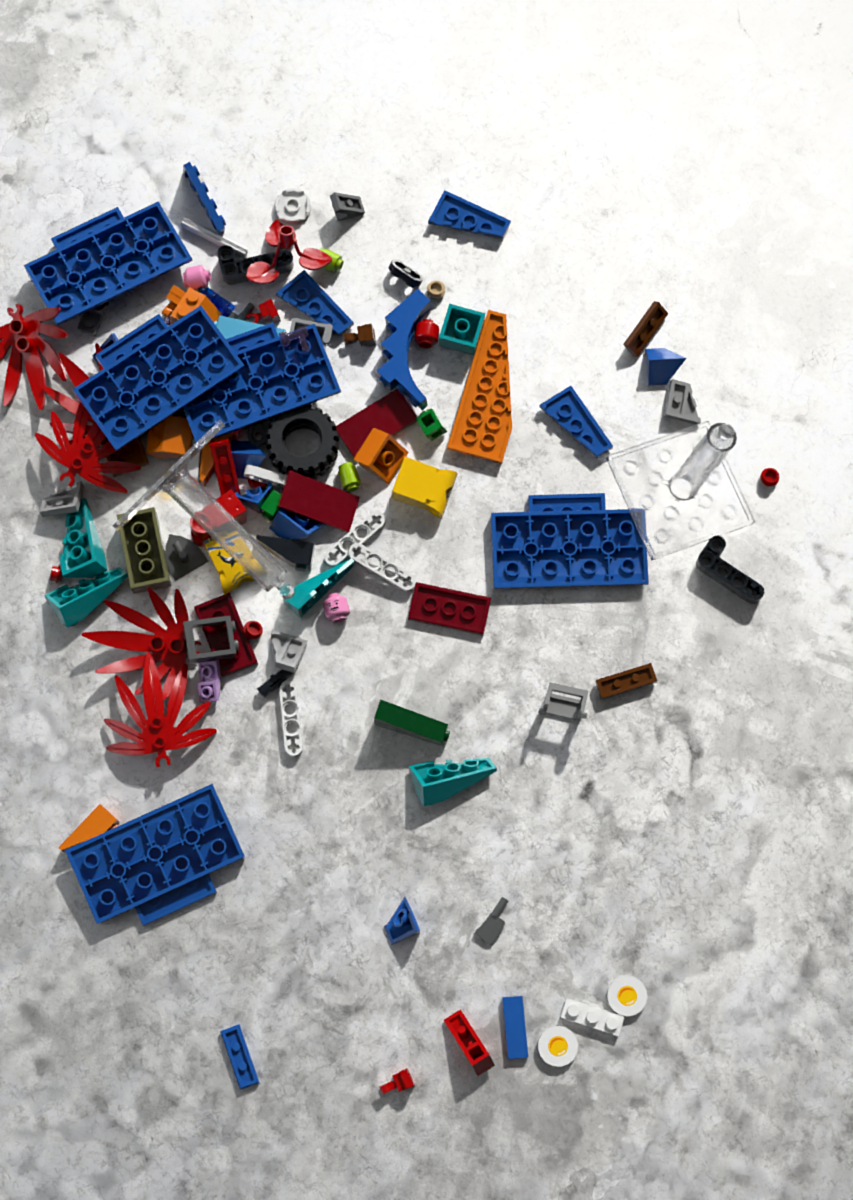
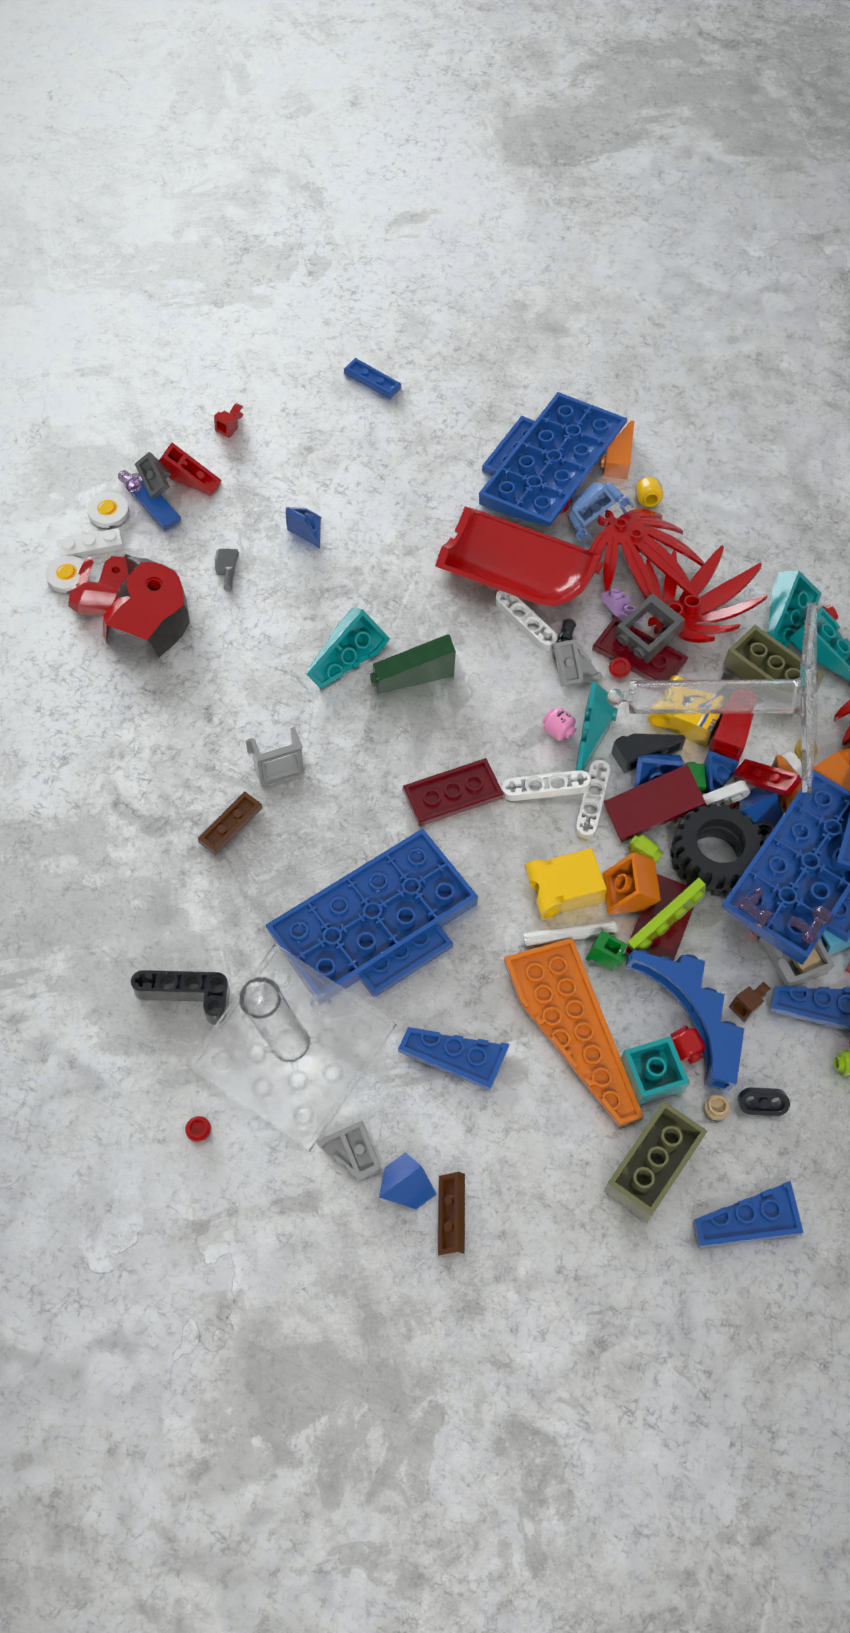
camera: 145 degrees right, 15 degrees down
none -> red piece [68,554,190,658]
none -> clear purple piece [118,470,142,493]
none -> dark grey slope [135,452,171,499]
none -> red panel [435,506,603,606]
none -> white axle [523,921,617,946]
none -> medium blue torso [568,482,634,544]
none -> olive brick [604,1101,708,1222]
none -> lime wing [627,878,706,951]
none -> yellow head [635,477,663,507]
none -> clear purple piece [735,888,773,928]

